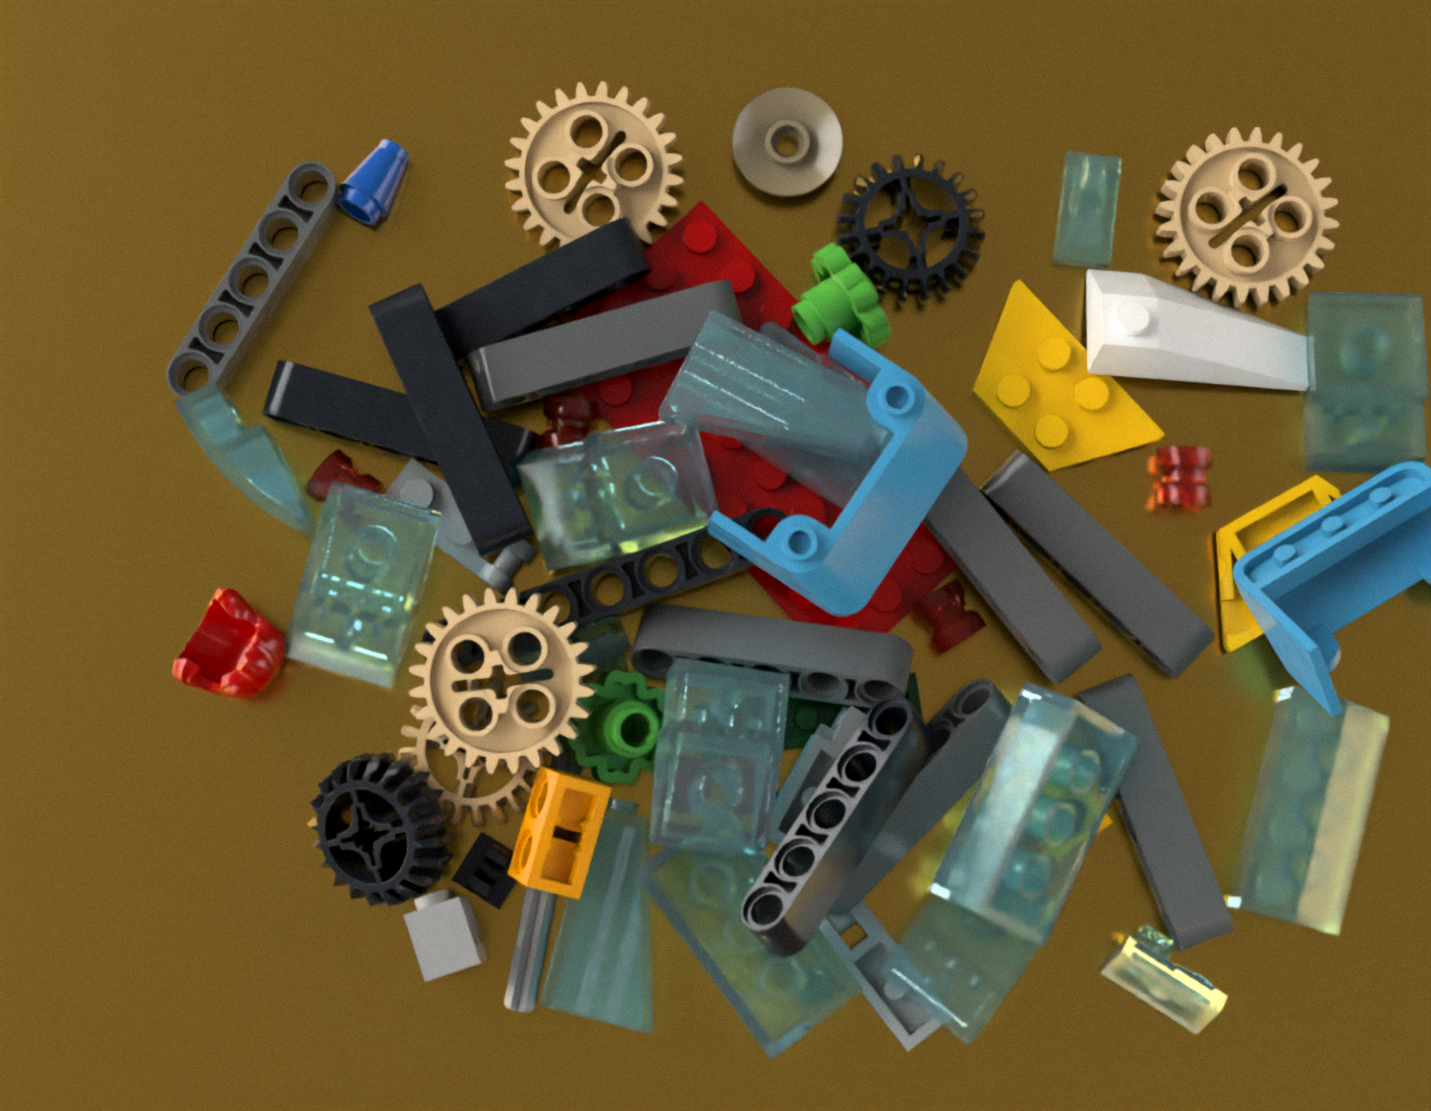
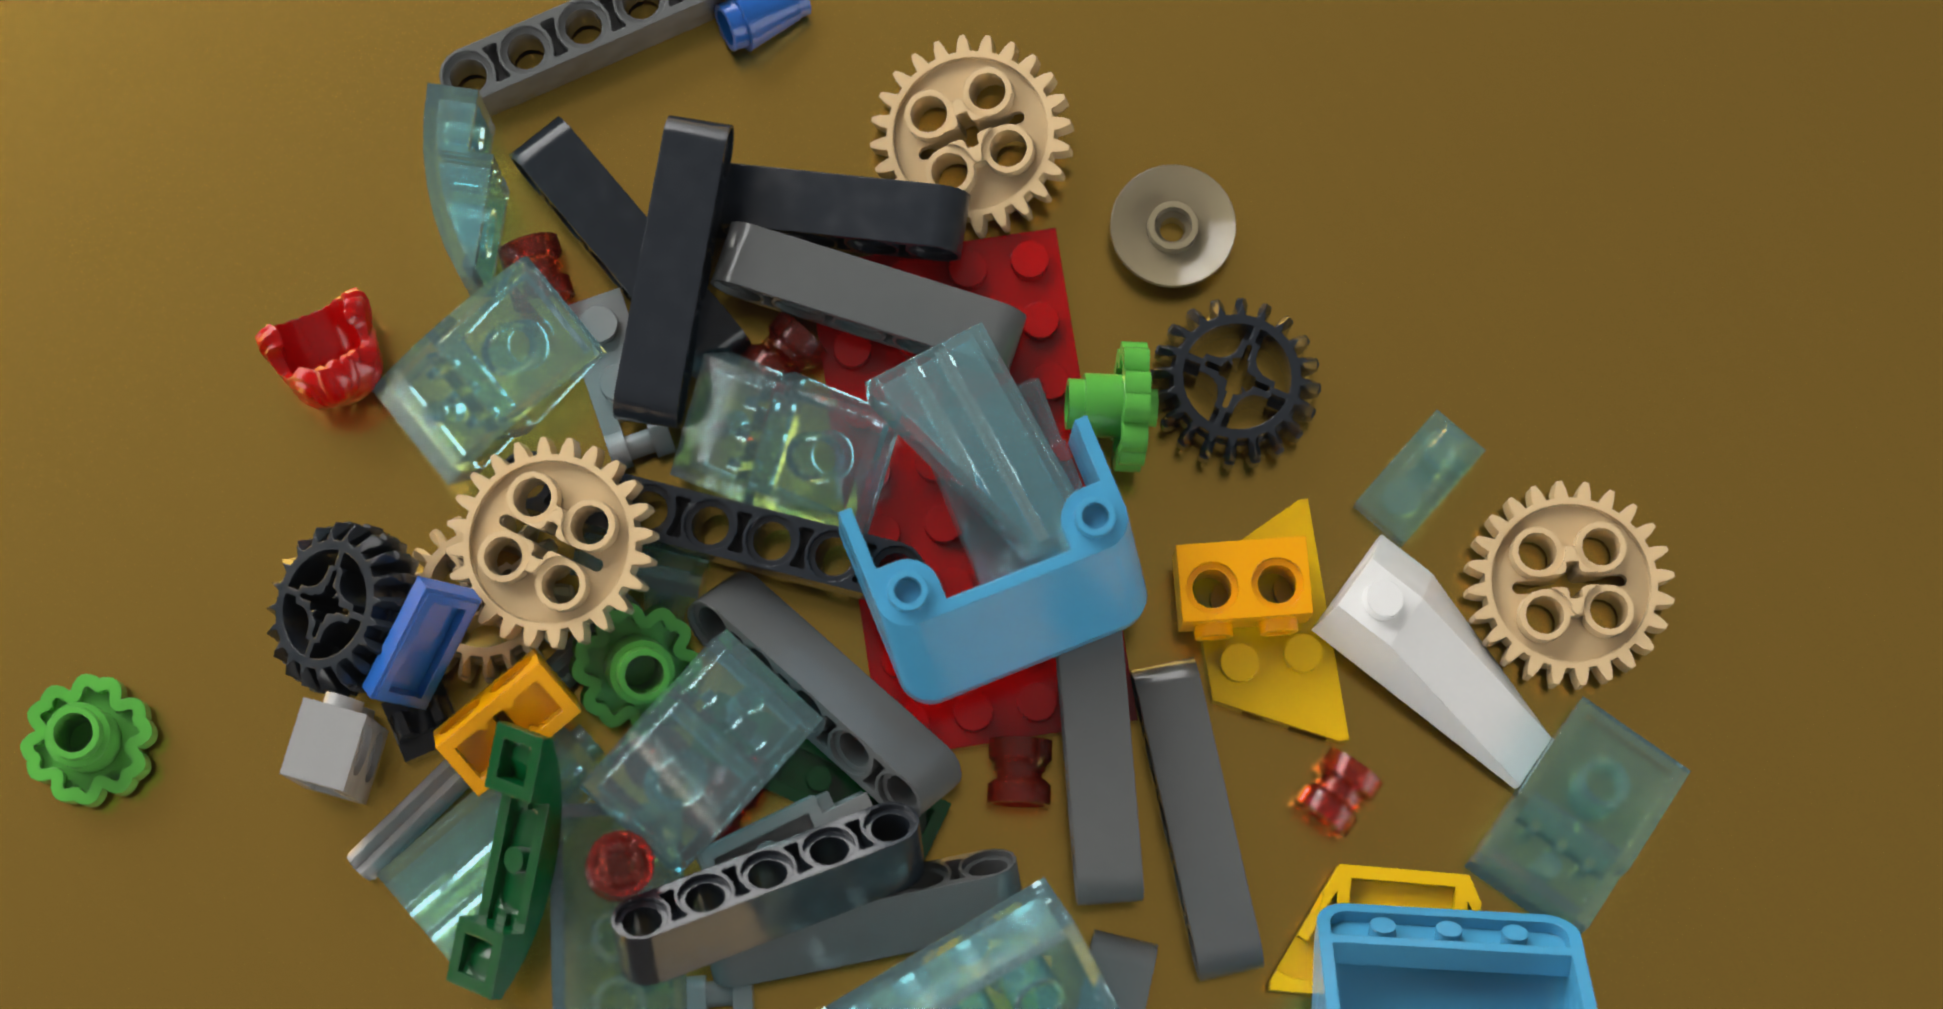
camera: 35 degrees right, 5 degrees down
none -> bright green plant [20,674,158,808]
none -> blue tile [362,576,482,710]
none -> dark green slope [446,722,562,1000]
none -> clear red wheel [584,830,655,903]
none -> light orange brick [1172,536,1313,641]

